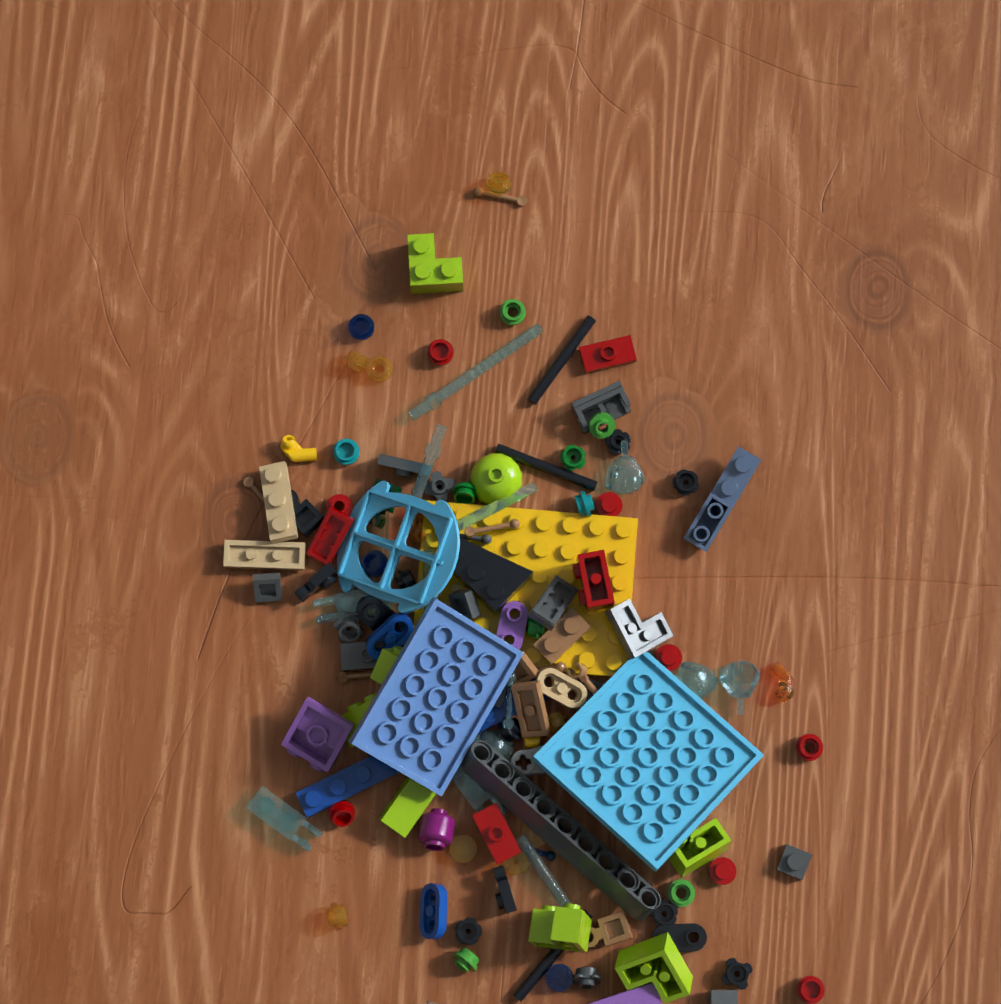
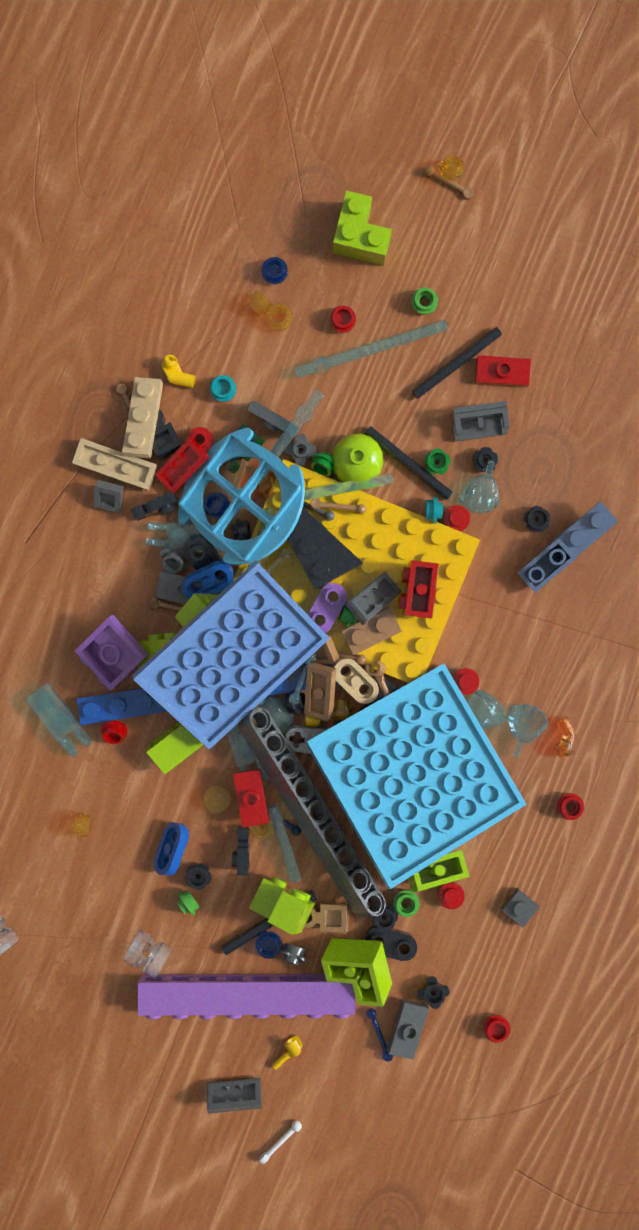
camera: 20 degrees right, 10 degrees up
magenta head [417,808,455,851] -> none
dark grey plate [448,590,481,619] -> none
bright green plate [588,412,615,439] -> none
plate [605,599,674,660] -> none

